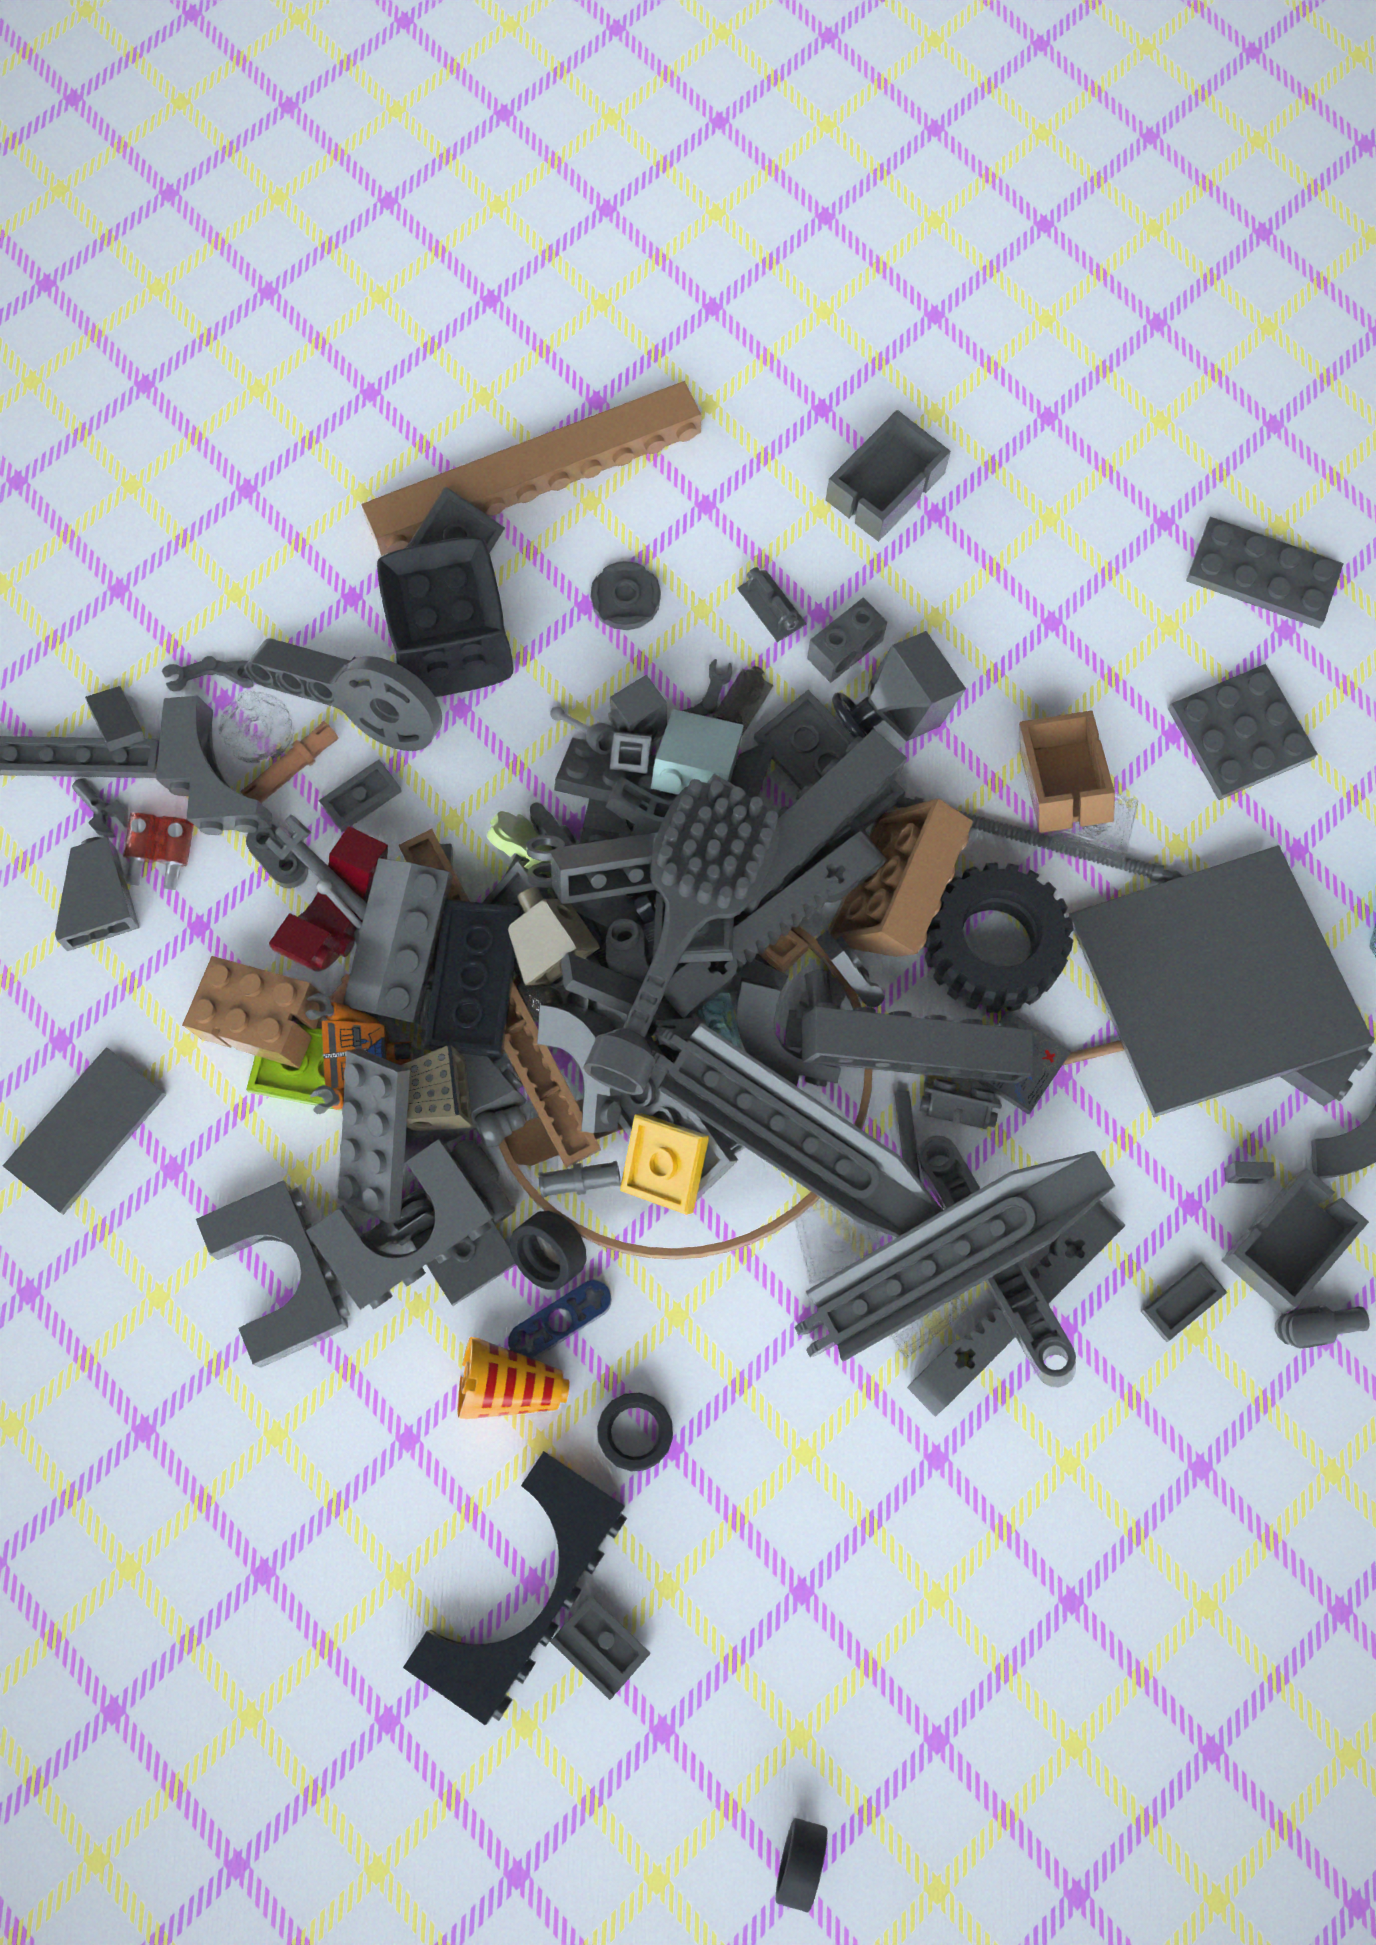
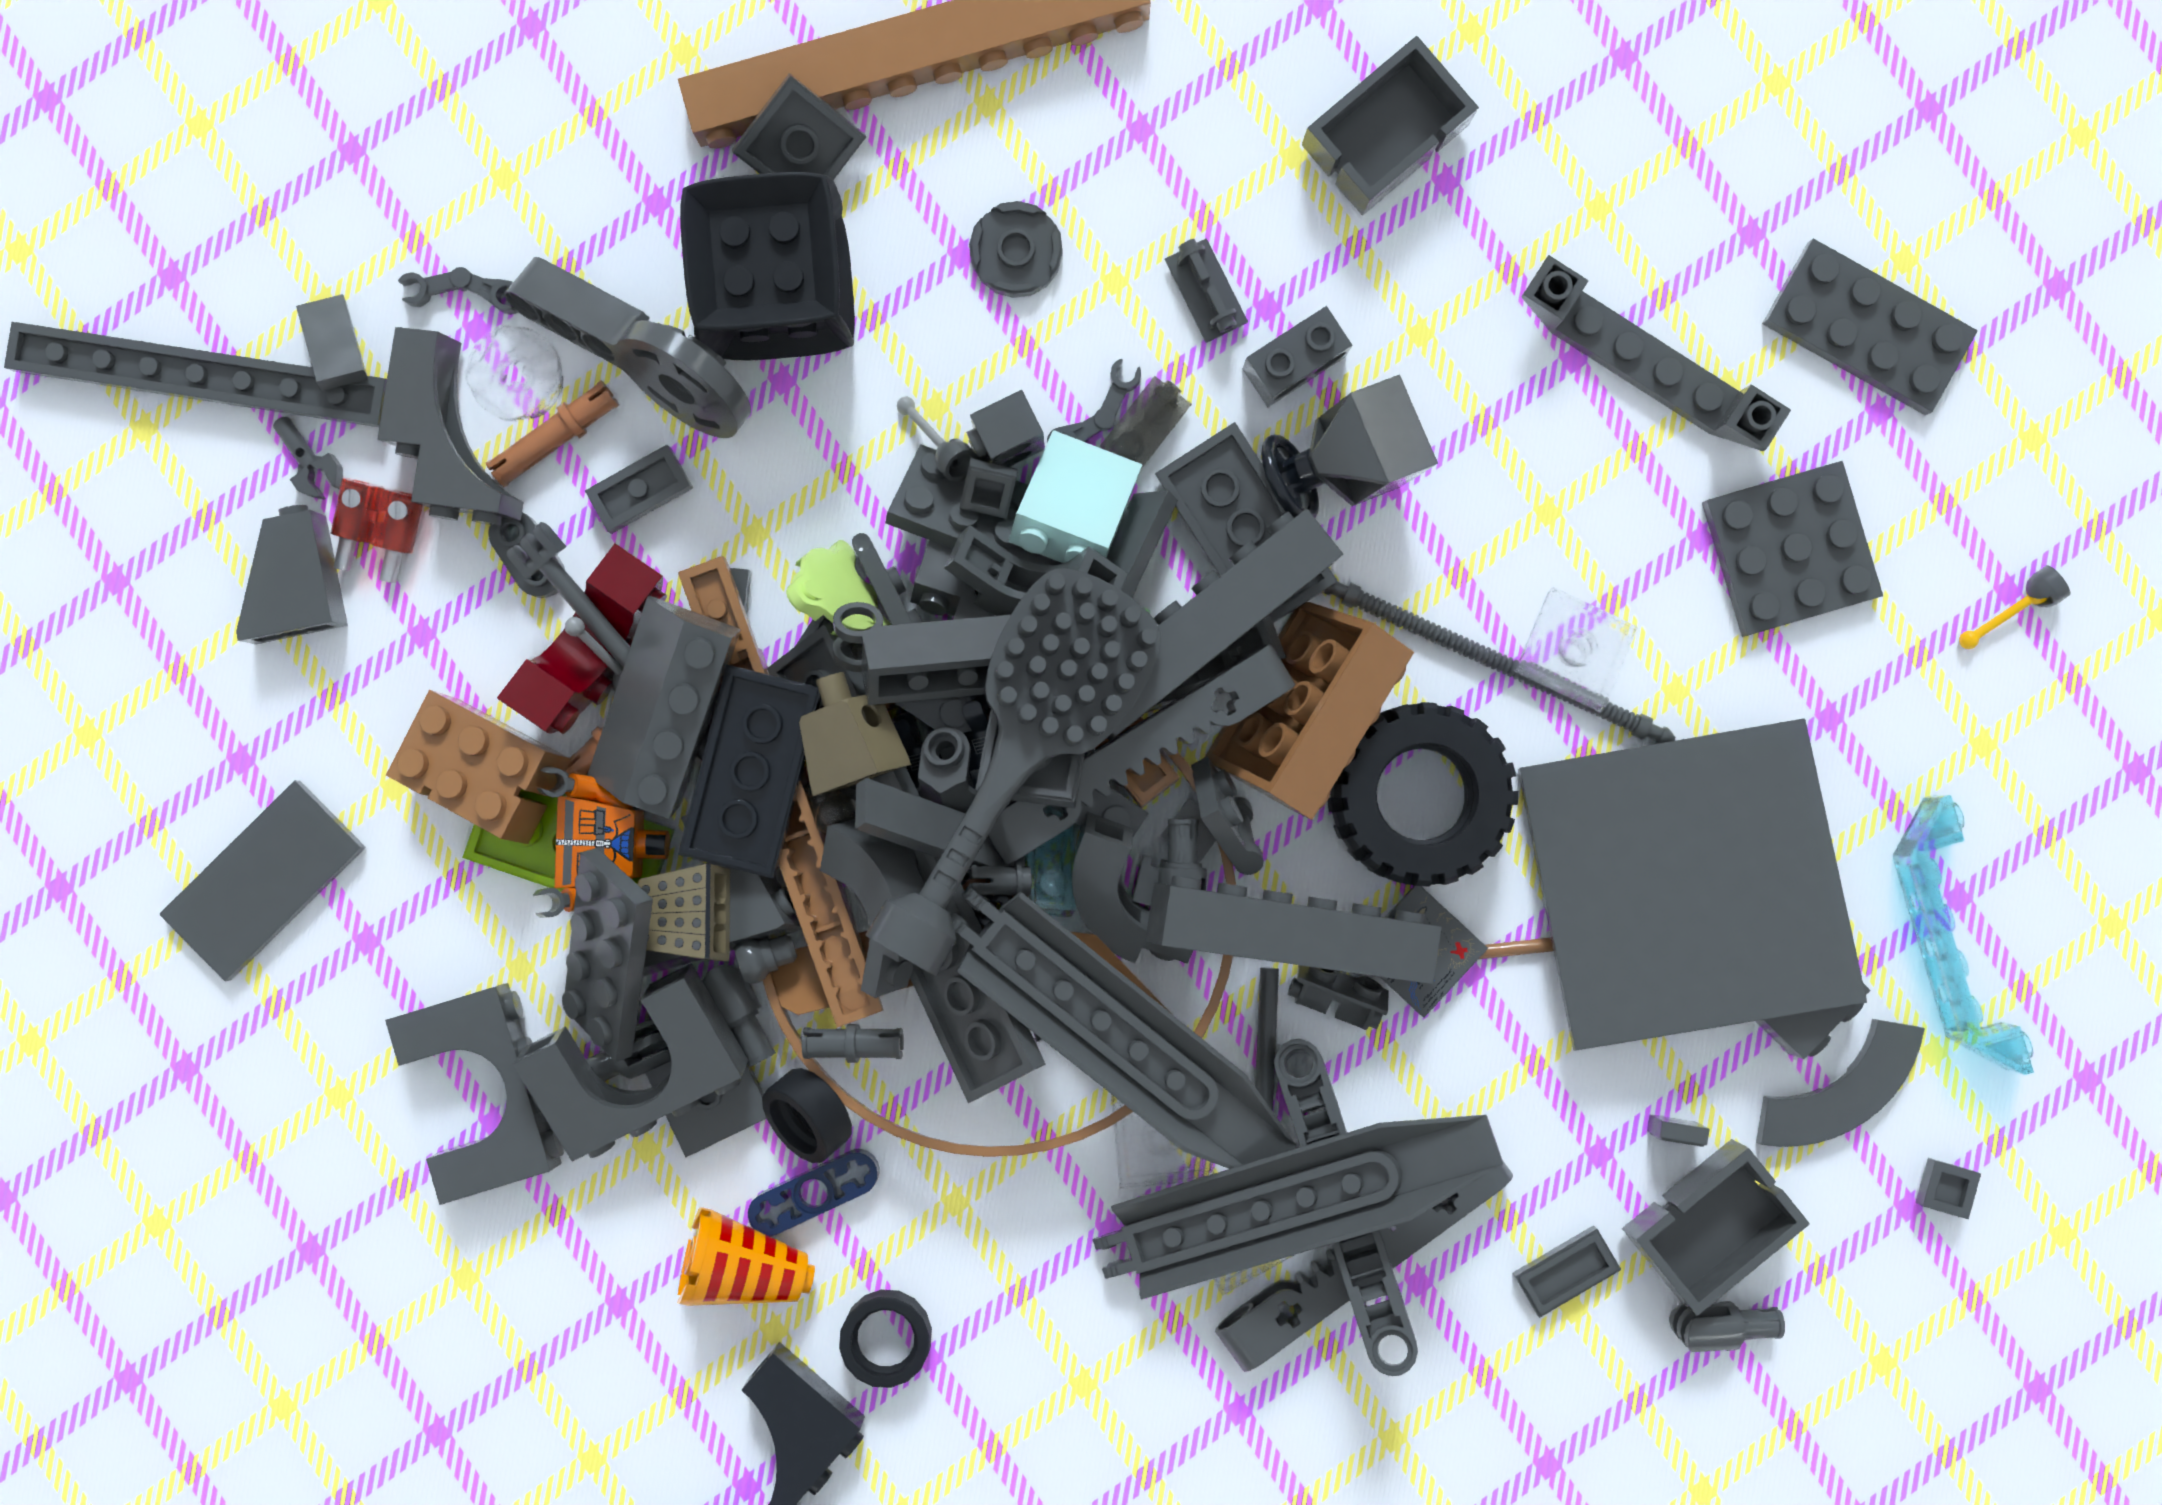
camera: 10 degrees right, 15 degrees up
yellow tile [620,1113,709,1215] -> none
medium nougat piece [1019,710,1115,833] -> none
none -> dark grey slope [1521,255,1791,451]

